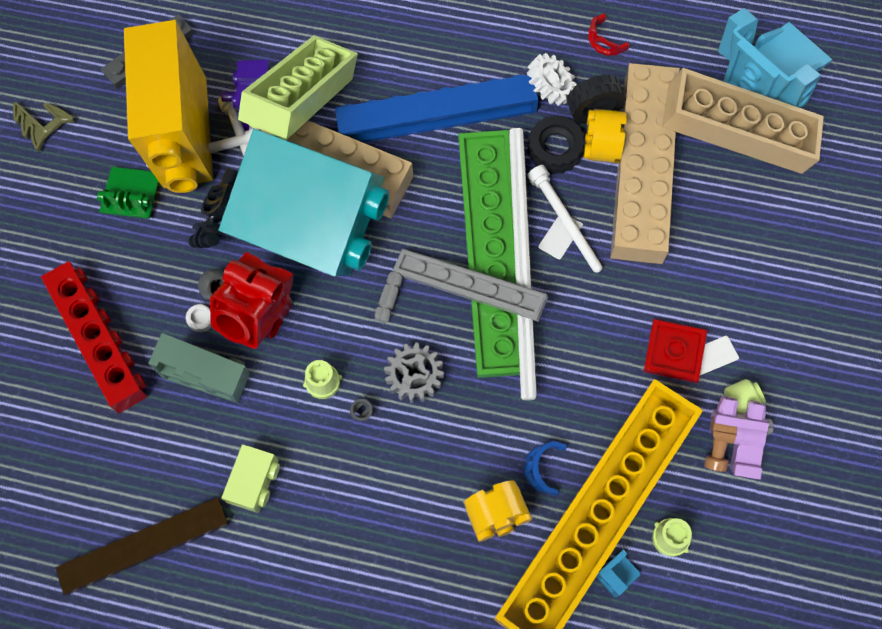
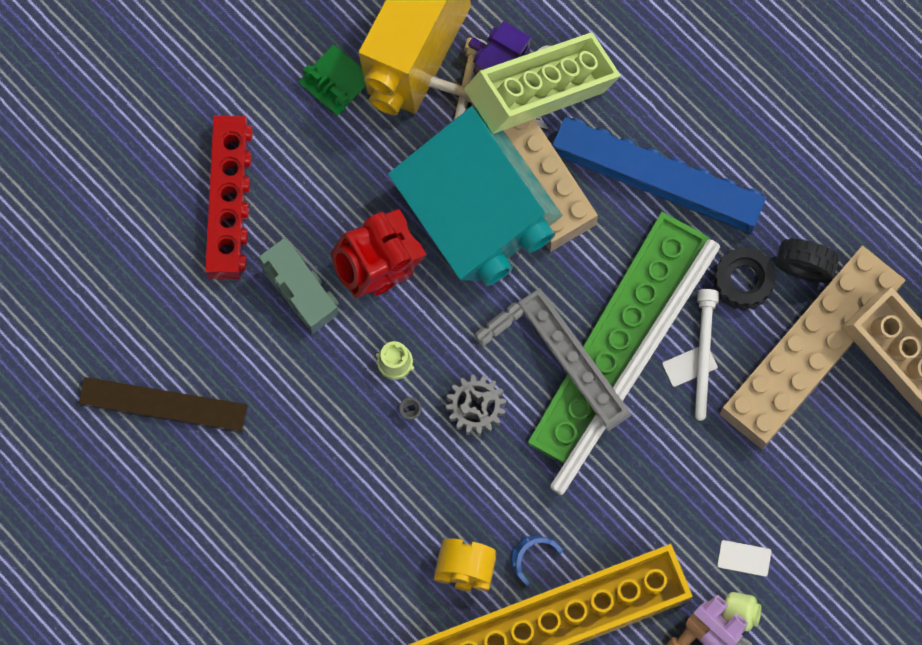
camera: 30 degrees right, 5 degrees up
white tile [186,304,211,332] -> none
black torso [188,168,238,249] -> none
dark grey piece [198,269,224,301] -> none
yellowish green brick [222,444,280,513] -> none
white gear [527,53,577,106] -> none
yellow brick [584,109,626,164] -> none
red helmet [588,13,630,56] -> none
red tile [643,319,707,383] -> none

